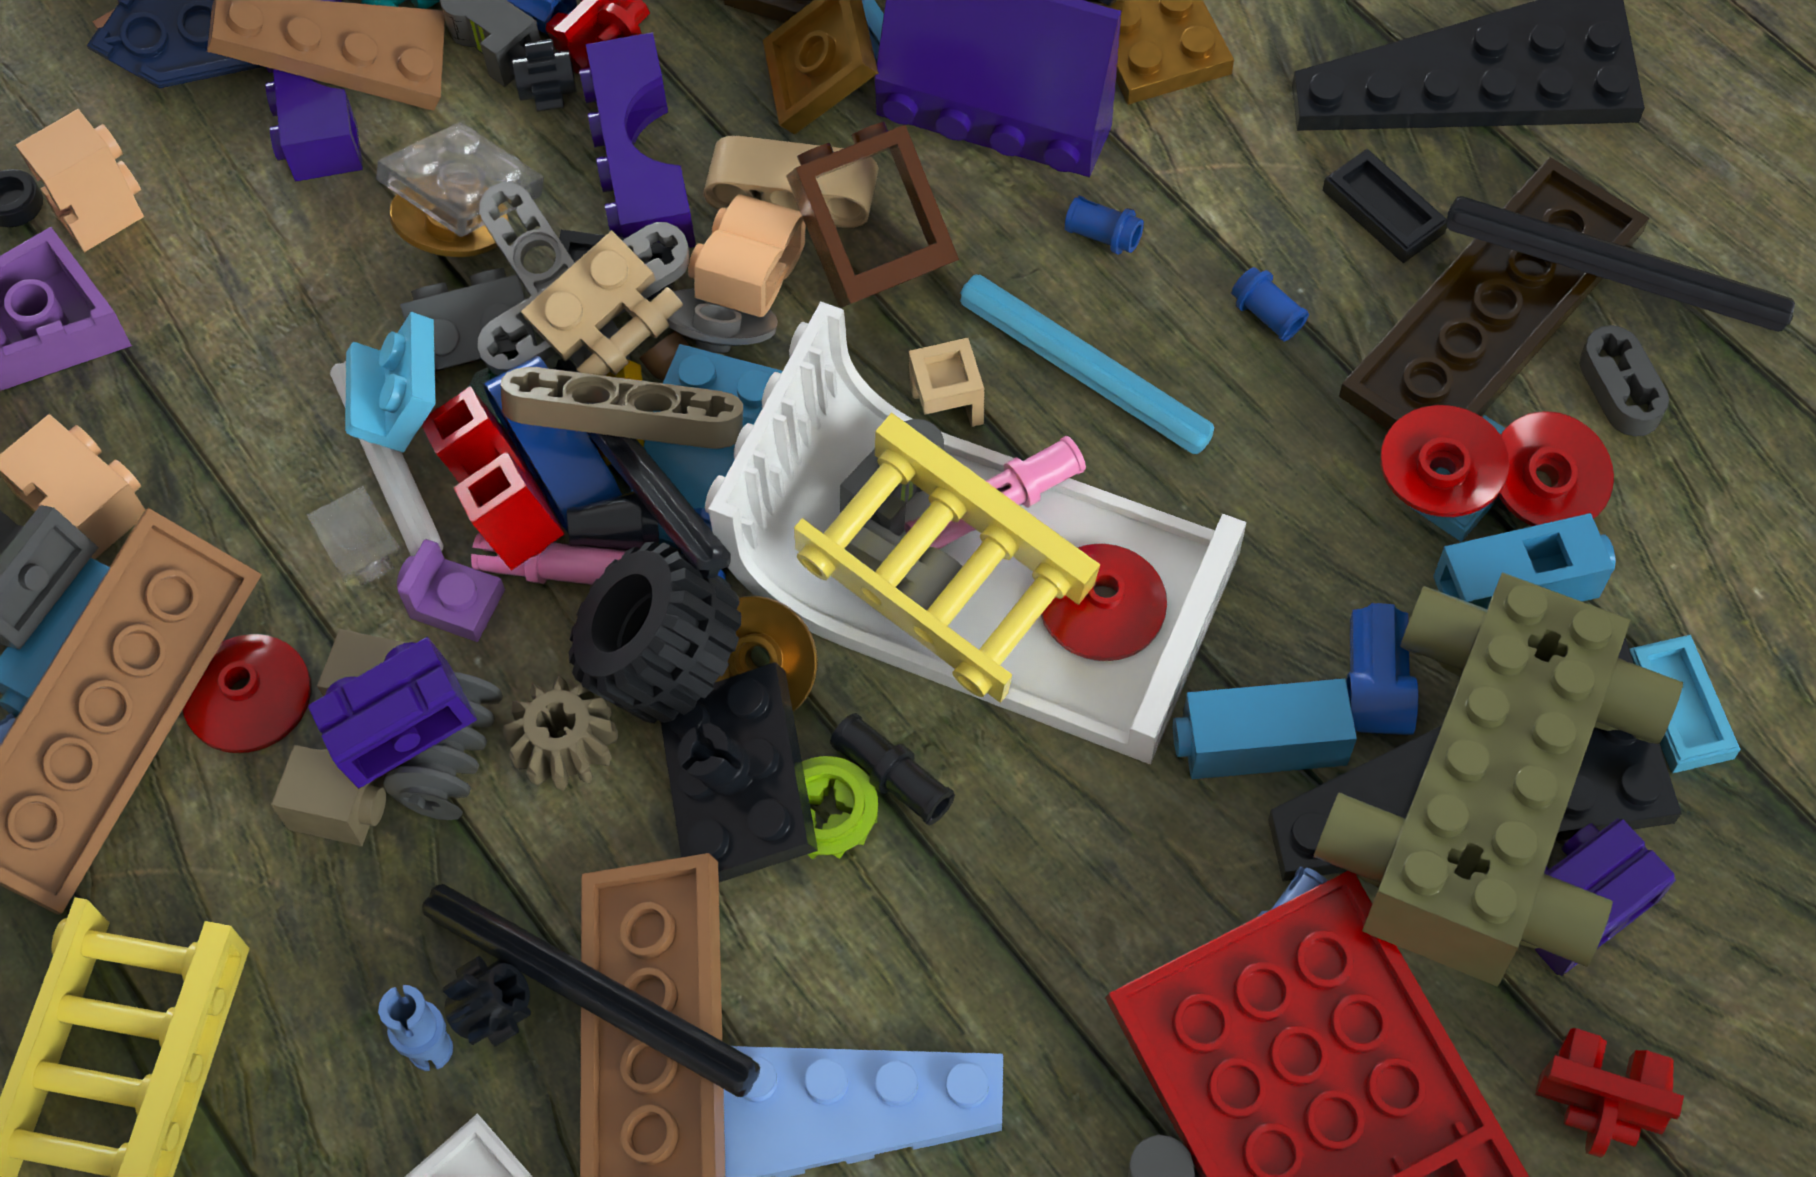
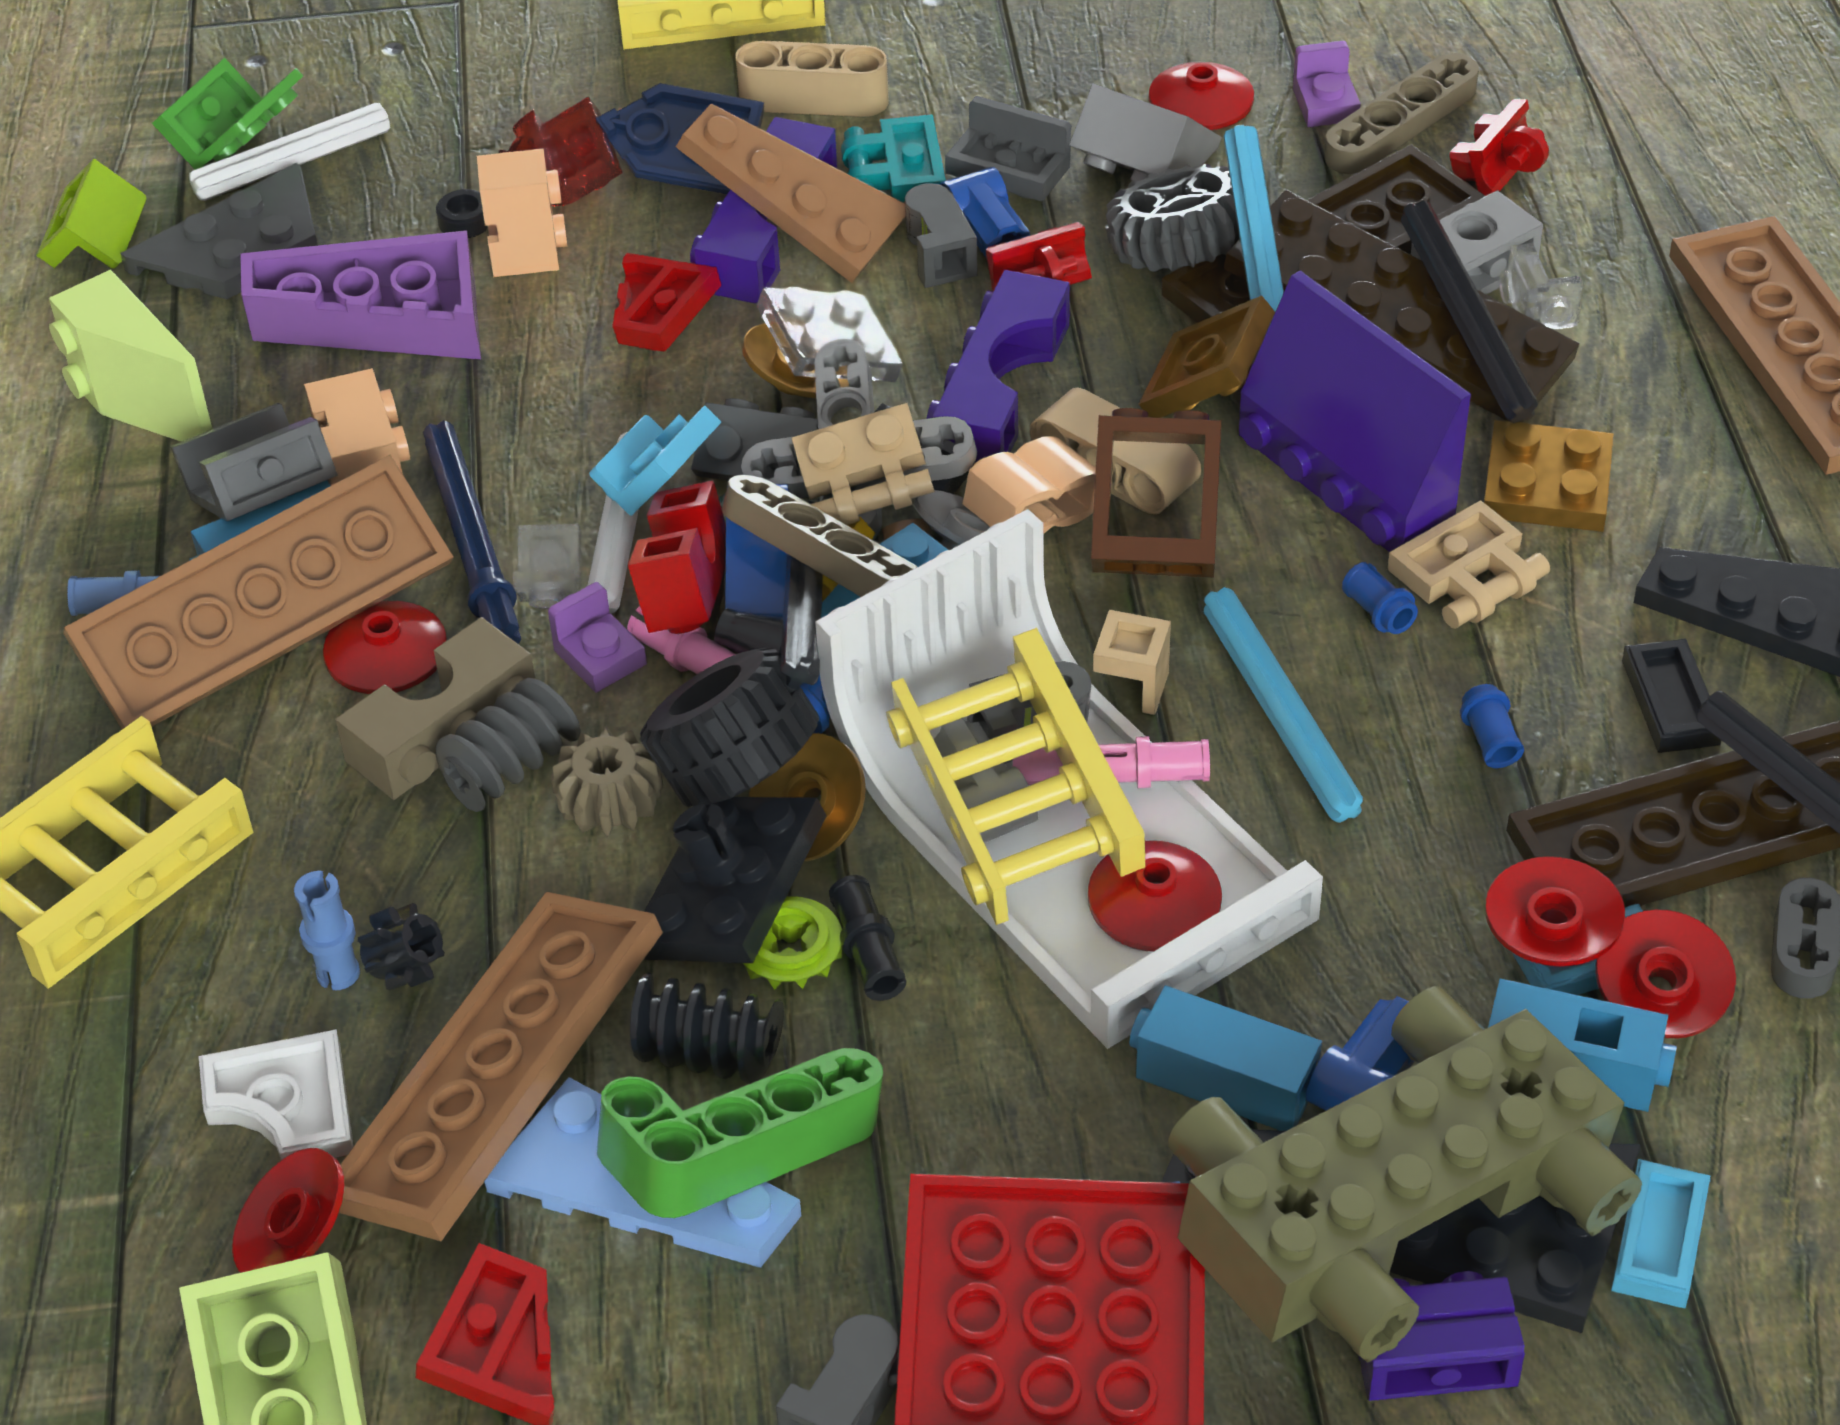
camera: 30 degrees right, 15 degrees down
dark purple brick [308,636,478,789] -> none
black axle [422,884,760,1097] -> none
black gear [512,39,577,112] -> none
none -> dark blue axle [423,420,522,644]
none -> clear red slope [499,96,623,206]
none -> bright green beam [597,1048,883,1218]
none -> red wing [612,253,722,352]
none -> black piece [630,973,784,1084]
none -> tan plate [1387,500,1550,629]

